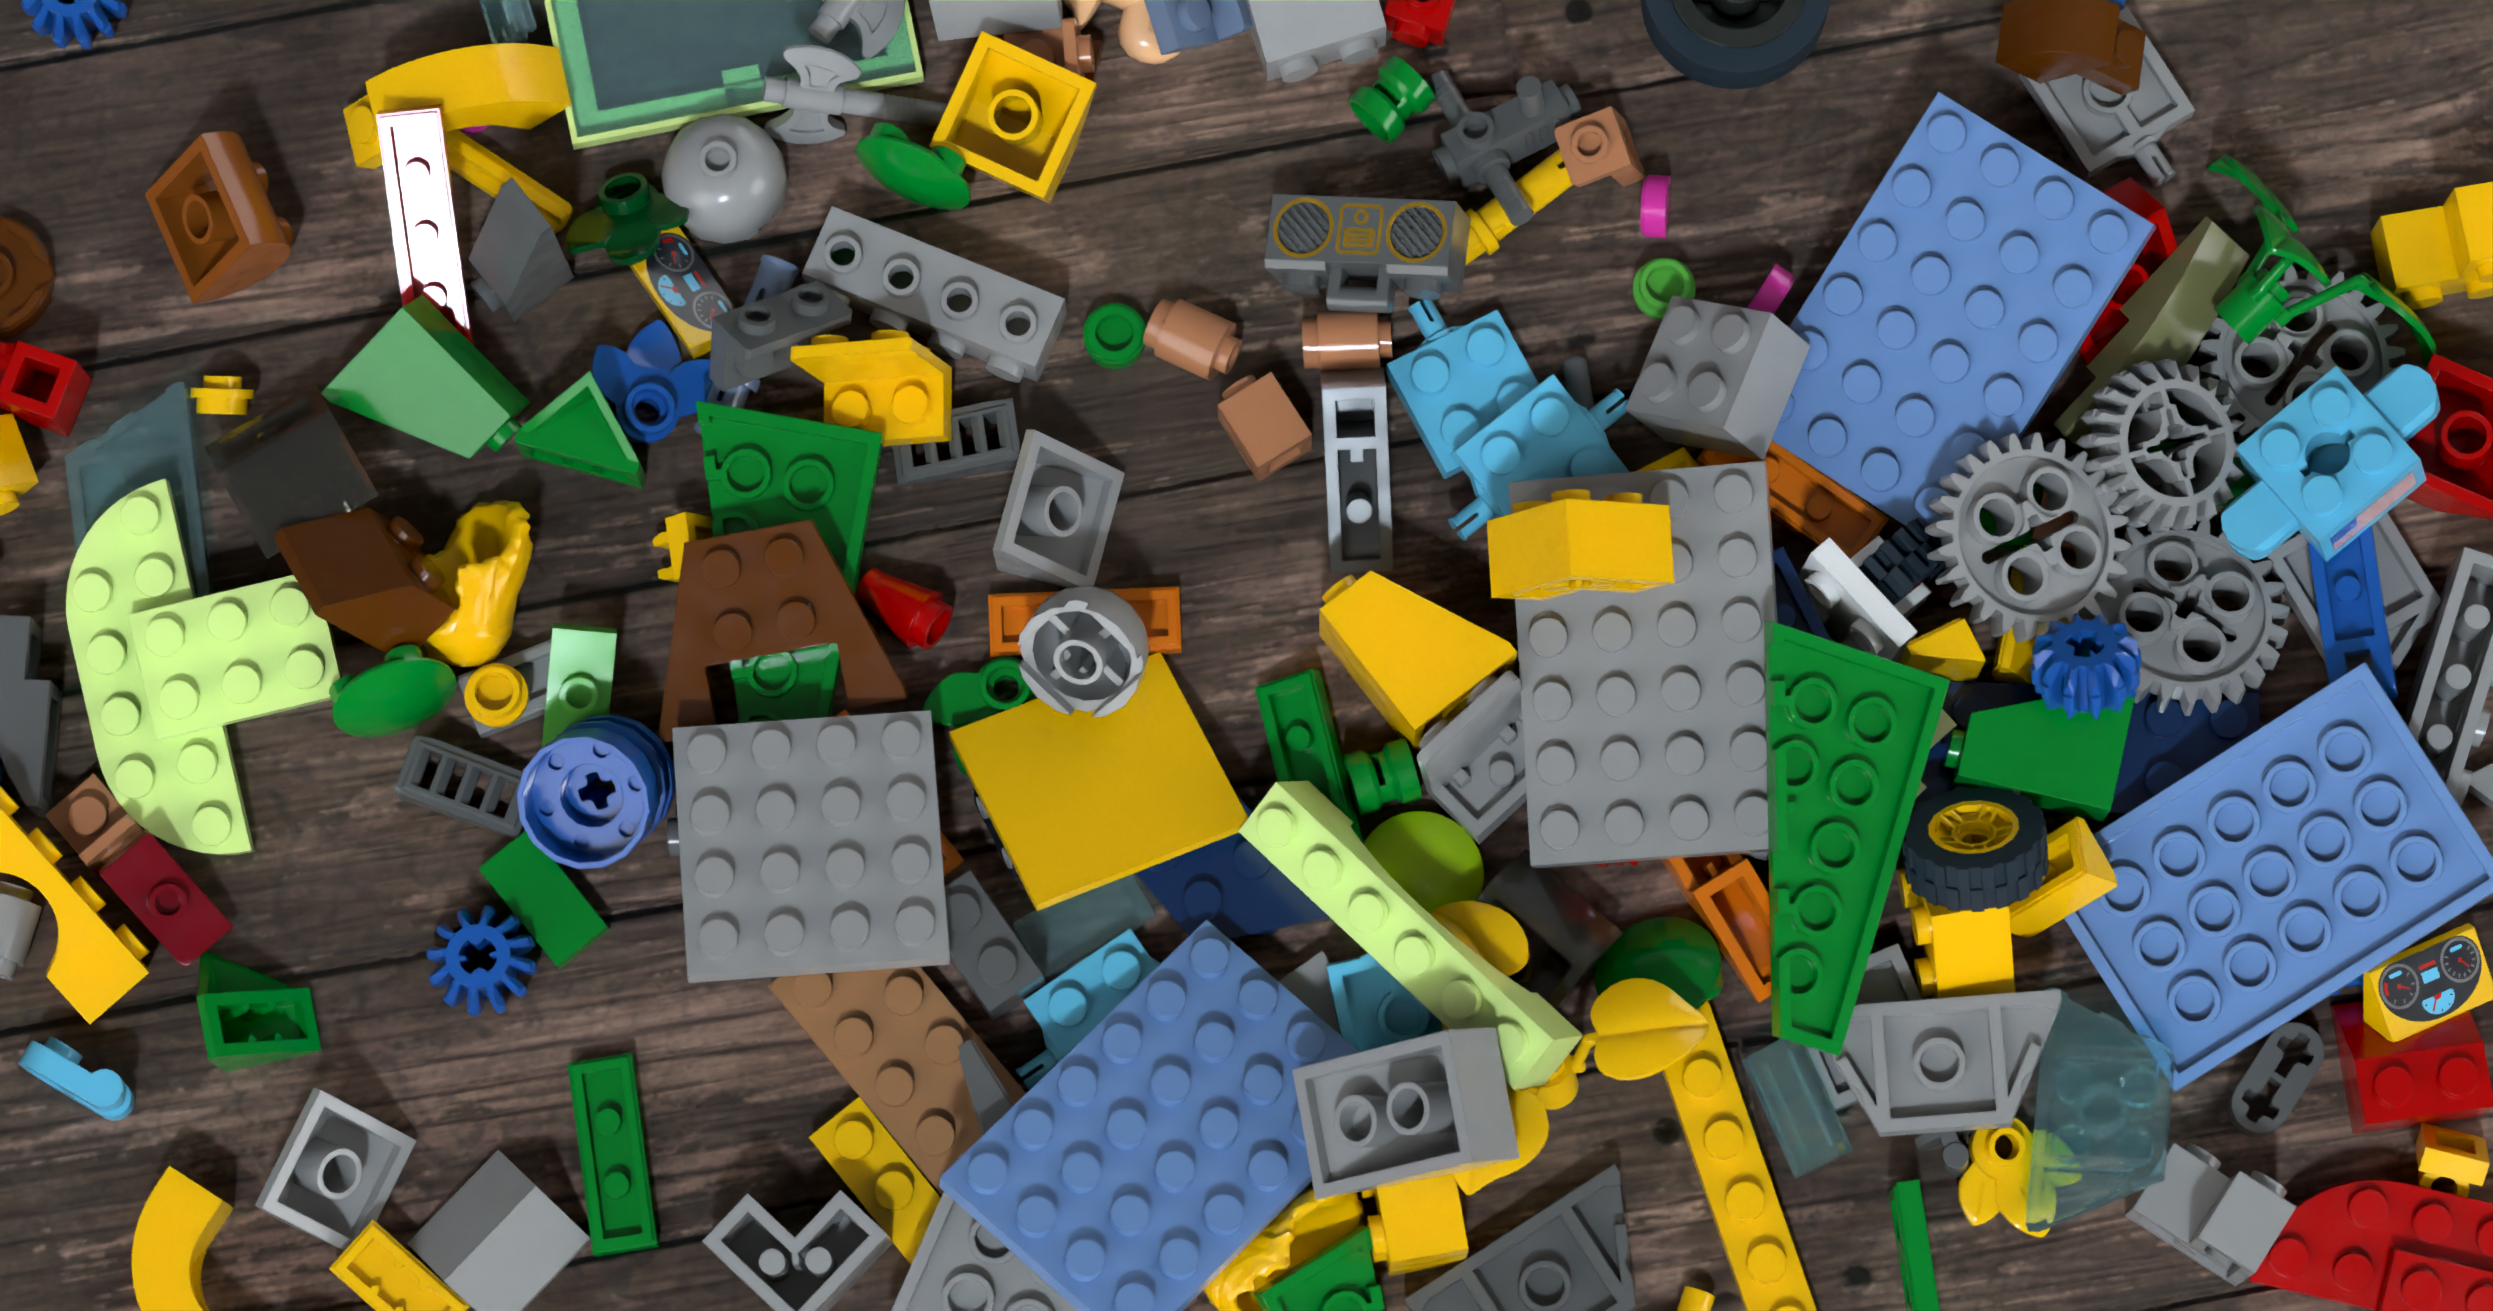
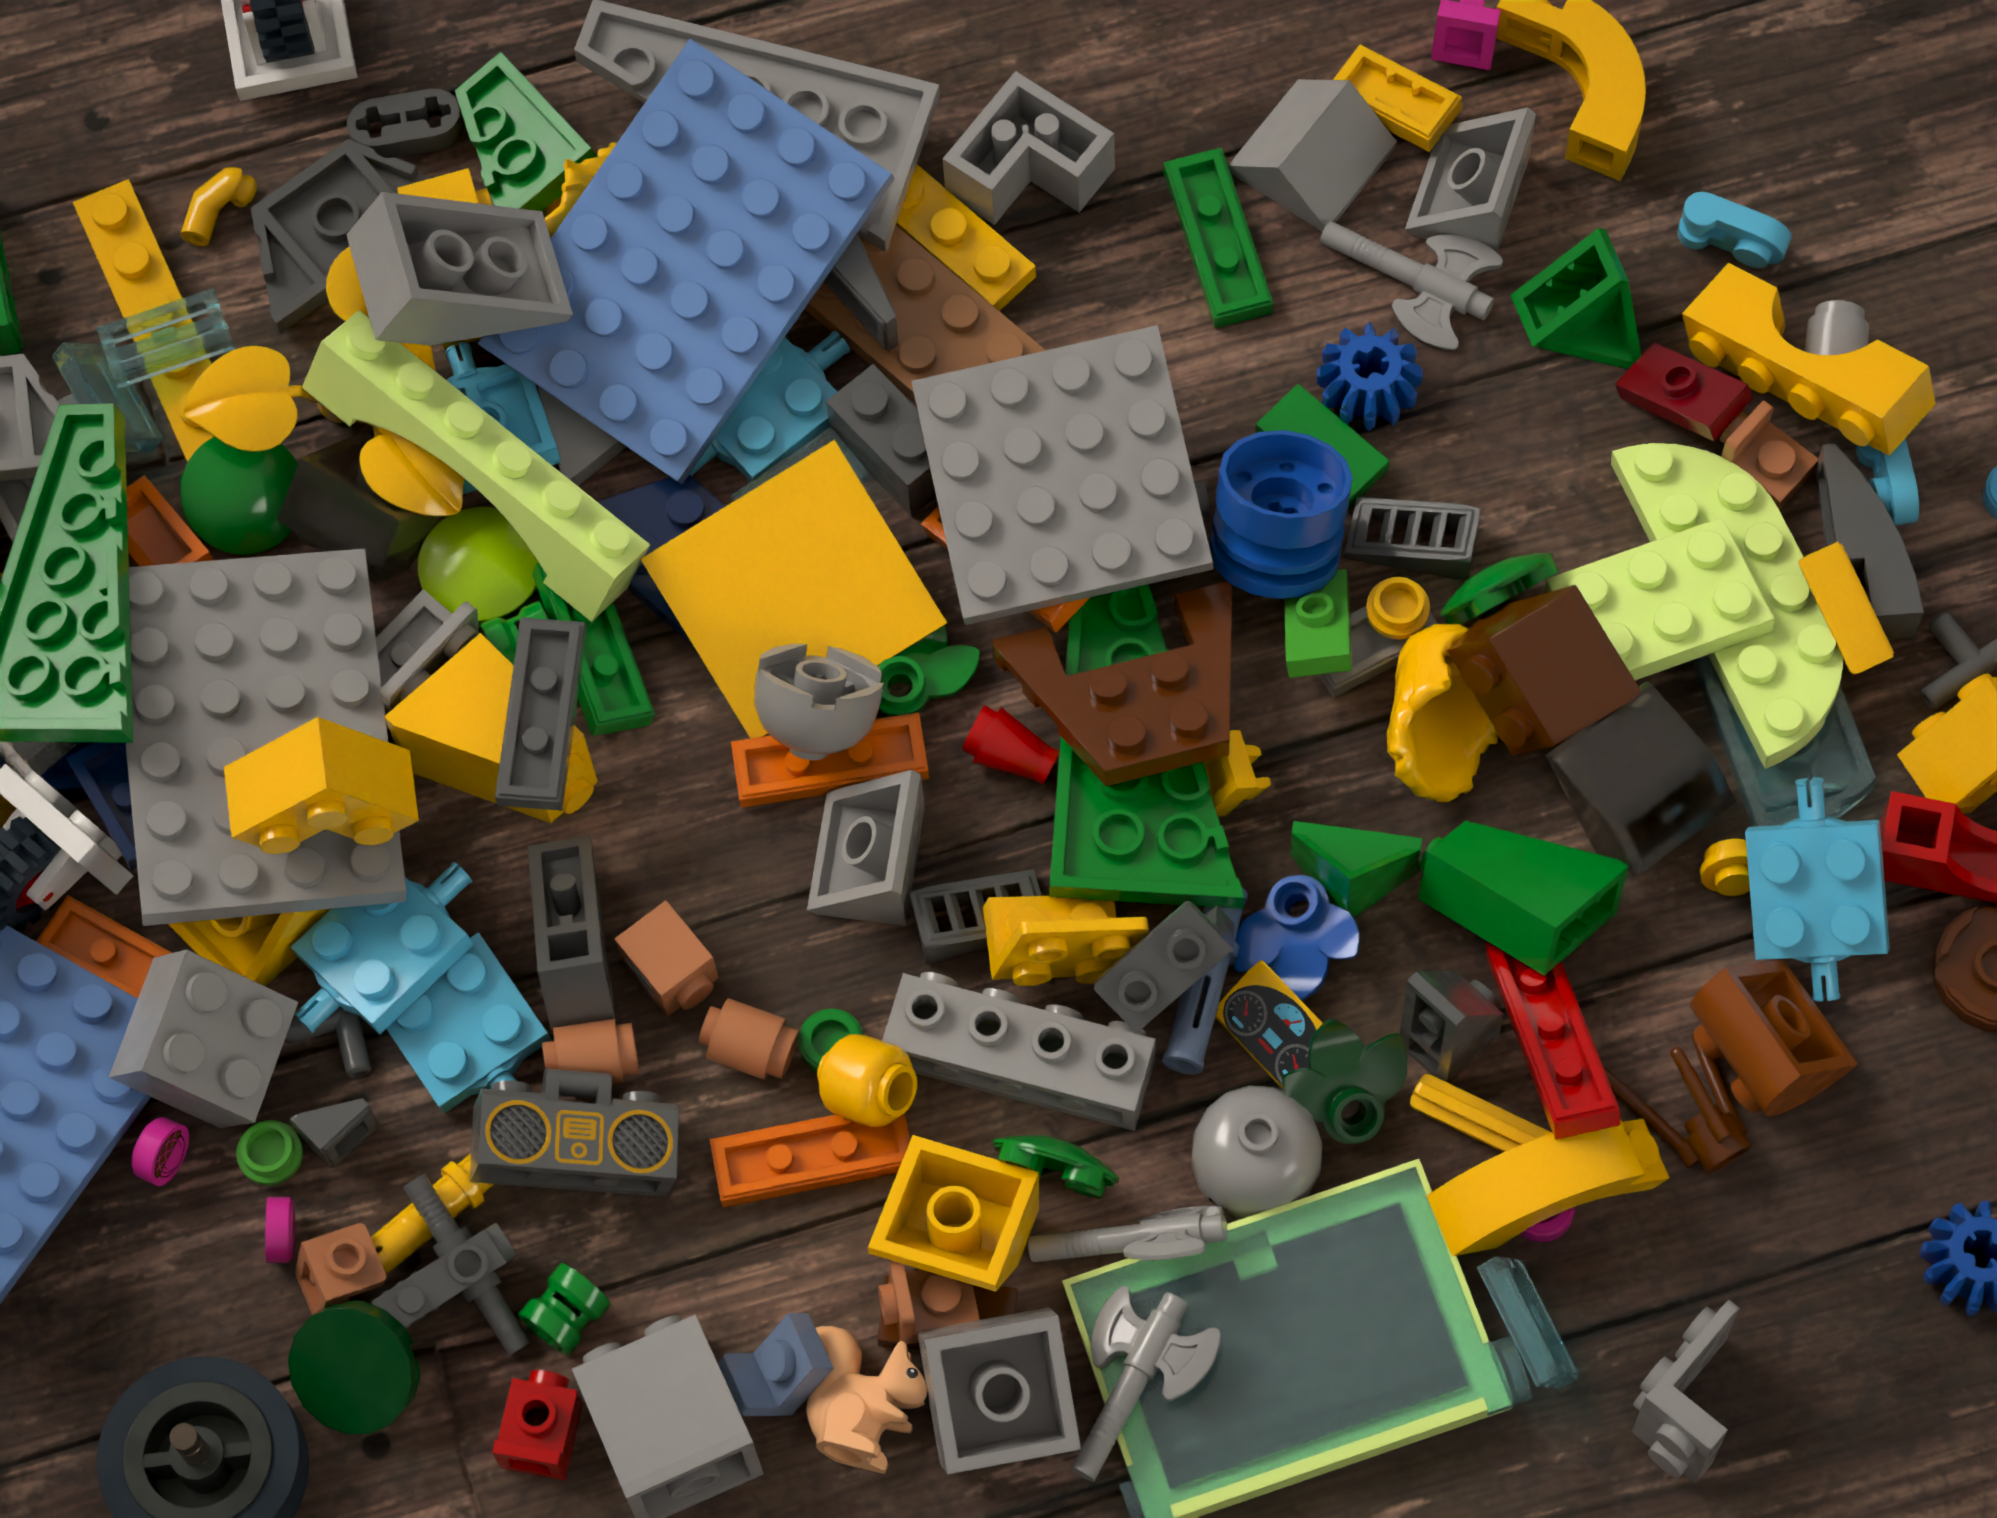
camera: 175 degrees right, 10 degrees down
none -> clear light blue tile [96,288,235,389]
none -> dark green tile [288,1301,421,1434]
none -> dark grey slope [289,1098,379,1169]
none -> dark grey tile [495,617,587,811]
none -> orange tile [709,1113,910,1208]
none -> yellow head [817,1034,917,1127]
none -> light grey piece [1320,221,1503,350]
none -> reddish brown plant [1603,1032,1752,1174]
none -> medium azure plate [1745,777,1890,1001]
none -> yellow slope [1798,542,1894,675]

